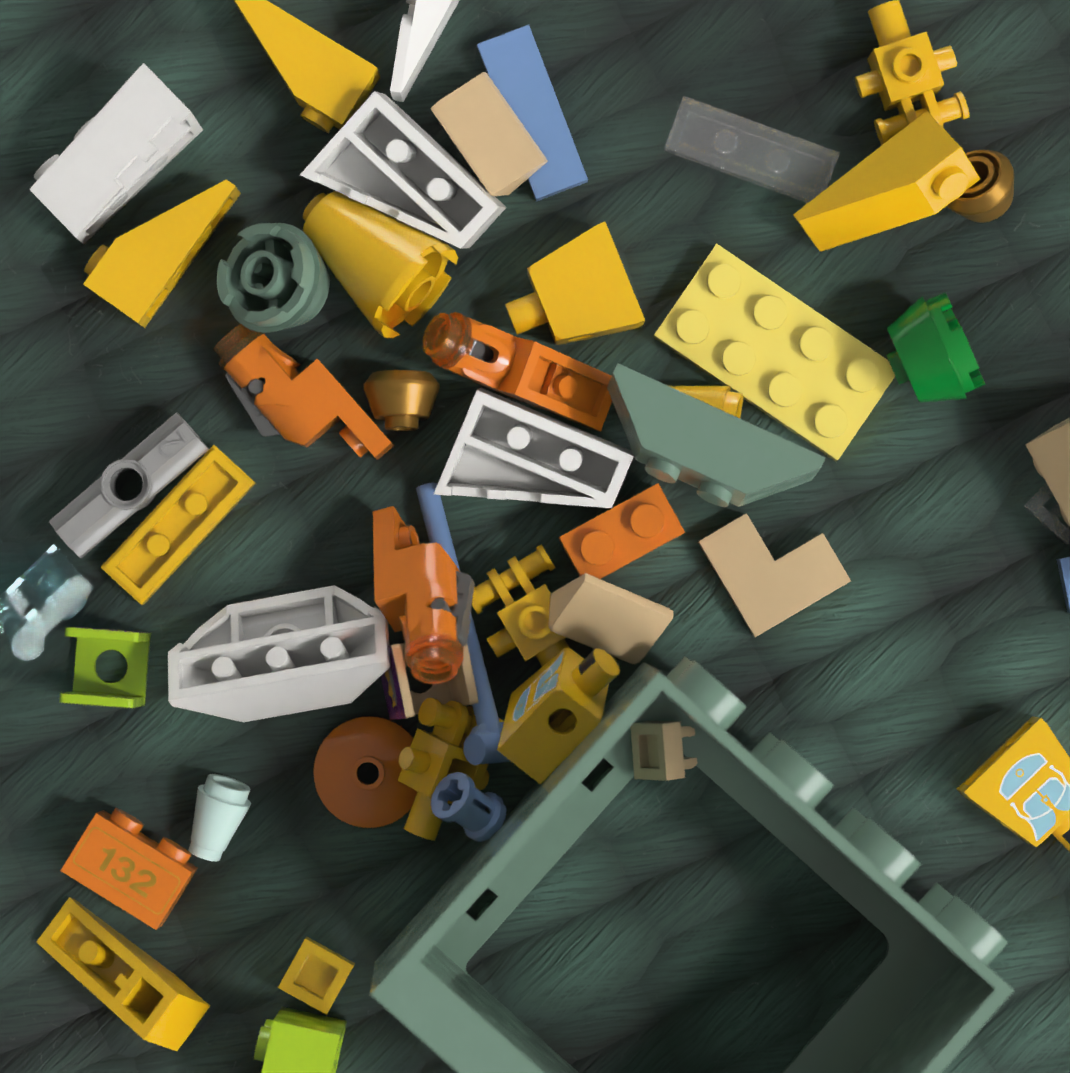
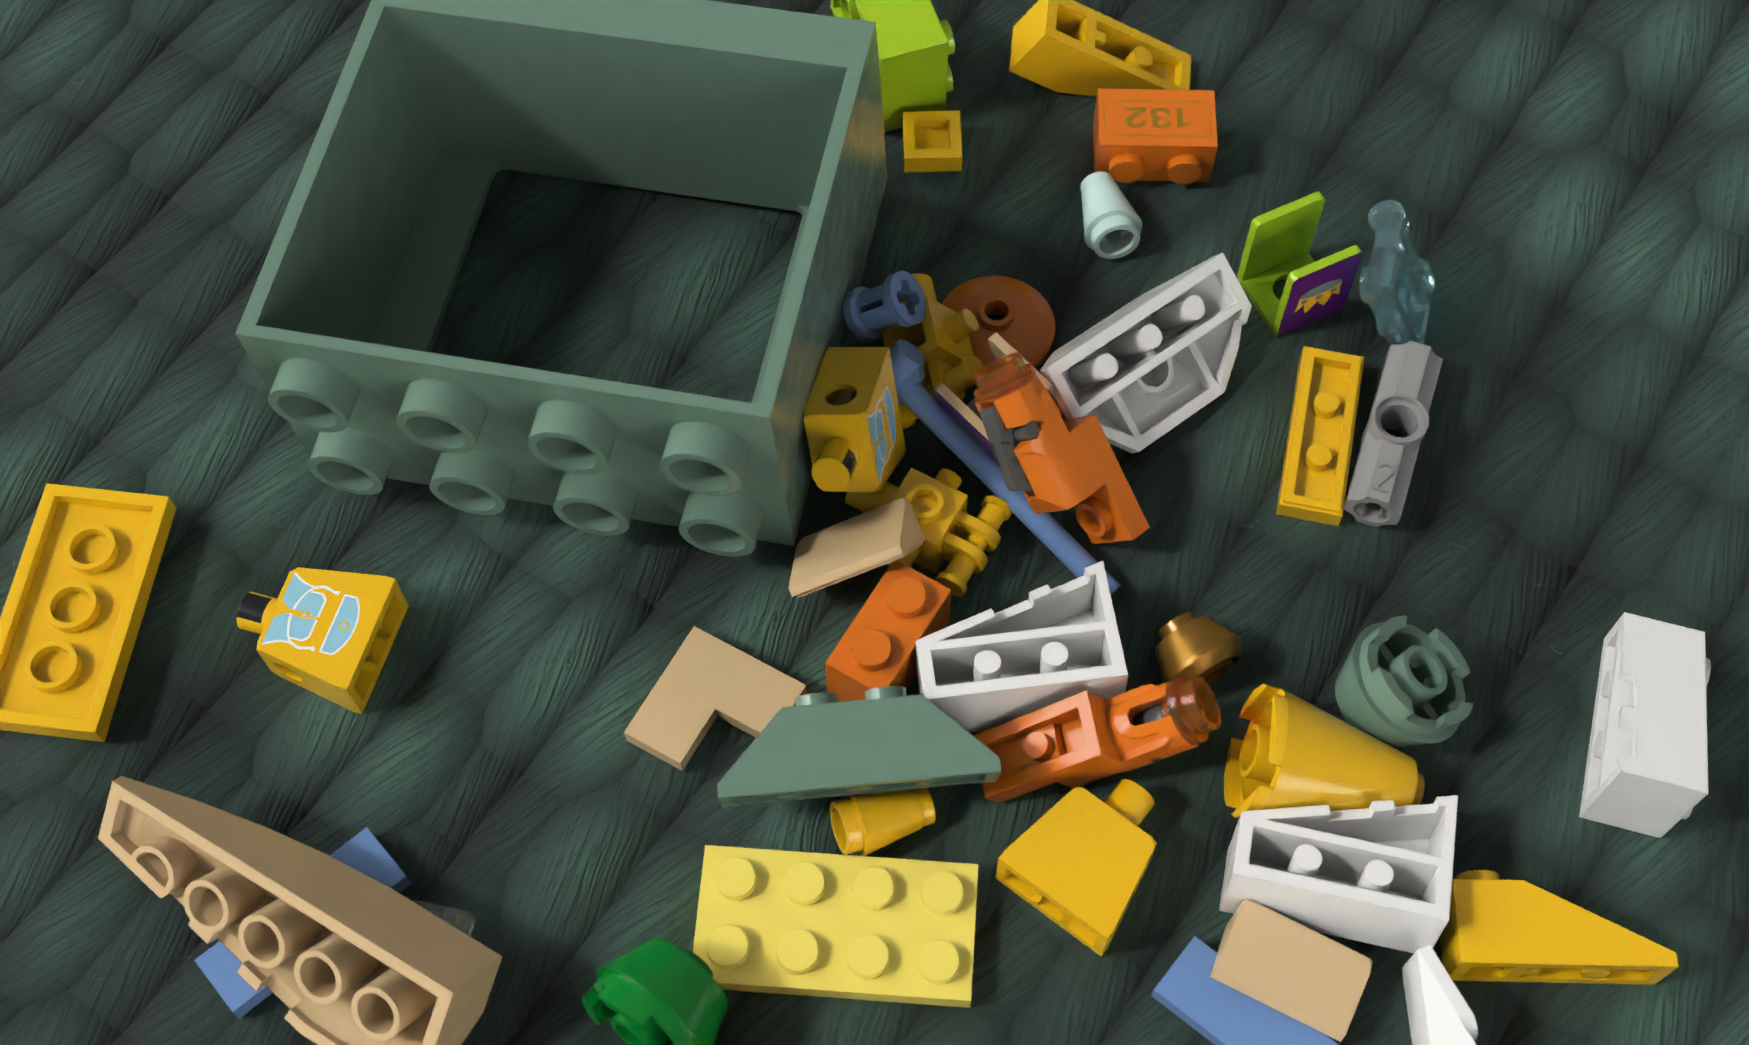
camera: 150 degrees right, 25 degrees down
yellow slope [83,179,241,328] -> none
orange plate [213,324,394,460] -> none

